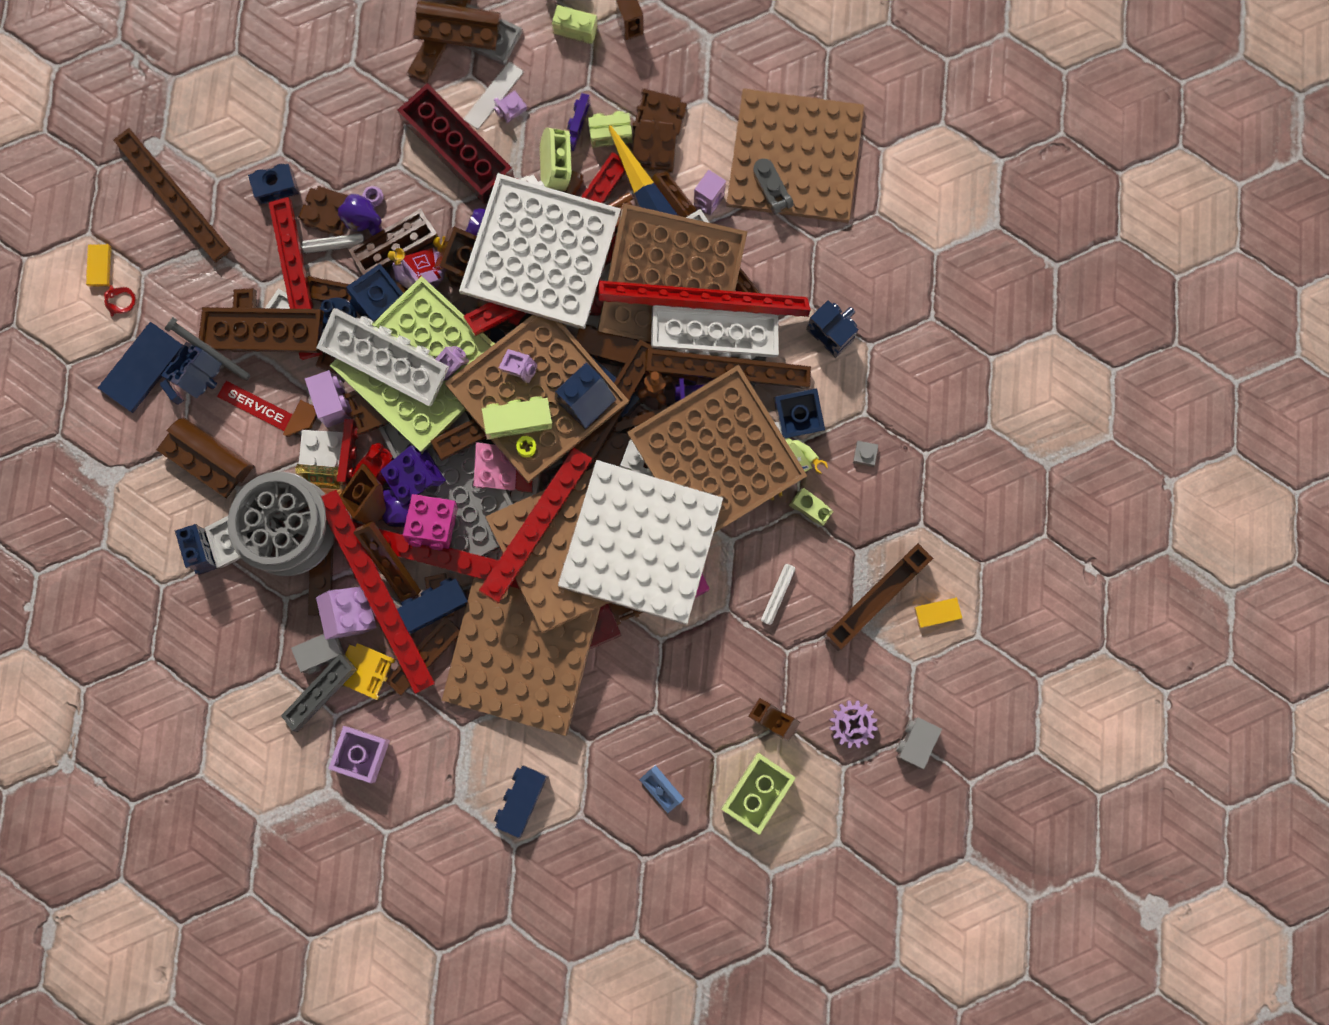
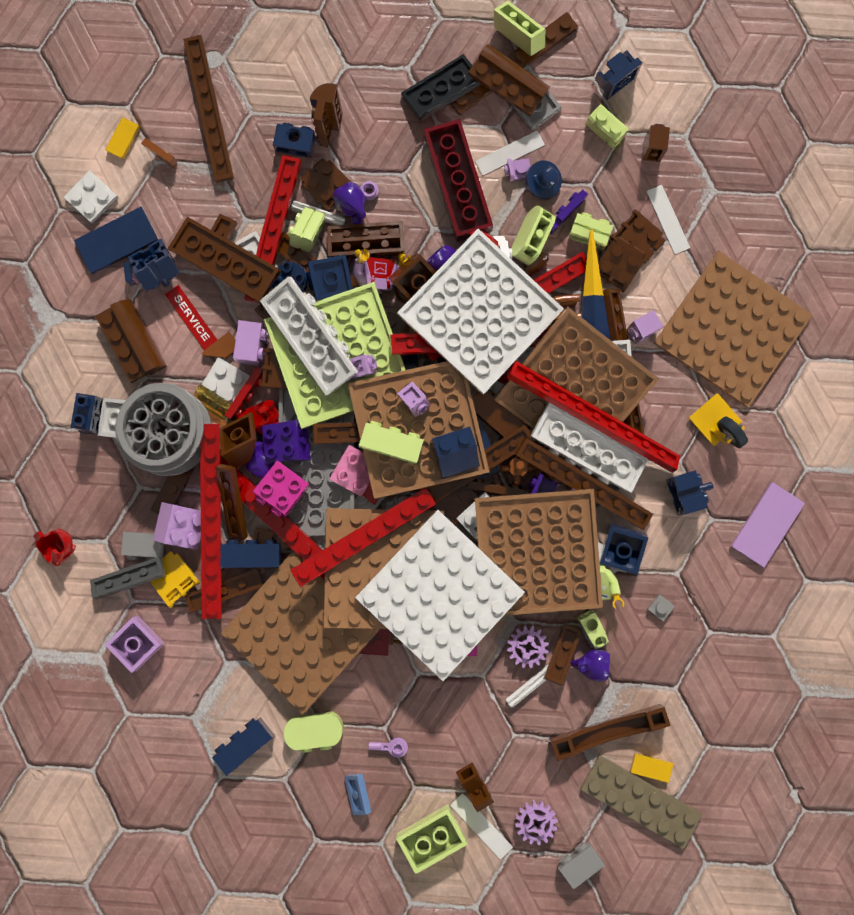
camera: 30 degrees right, 5 degrees up
red piece [104,285,136,317] -> none
dark grey bar [164,317,251,381] -> none
neon yellow bush [516,436,536,458] -> none
dark grey plate [753,158,794,215] -> none
none -> red helmet [33,529,76,567]
none -> white plate [64,170,118,224]
none -> dark orange tile [141,138,177,168]
none -> yellowish green brick [284,711,344,753]
none -> yellowish green brick [288,207,325,253]
none -> reddish brown brick [310,83,343,147]
none -> lavender plate [369,737,408,758]
none -> black tile [401,54,481,122]
none -> white sticker [450,793,513,860]
none -> lavender gear [507,625,549,668]
none -> dark blue plate [525,160,562,199]
none -> reddish brown plate [543,624,582,686]
none -> dark purple piece [570,650,610,682]
none -> dark tan plate [580,754,703,849]
none -> white sticker [647,185,690,254]
none -> yellow plate [688,393,748,448]
none -> lavender tile [730,482,805,568]

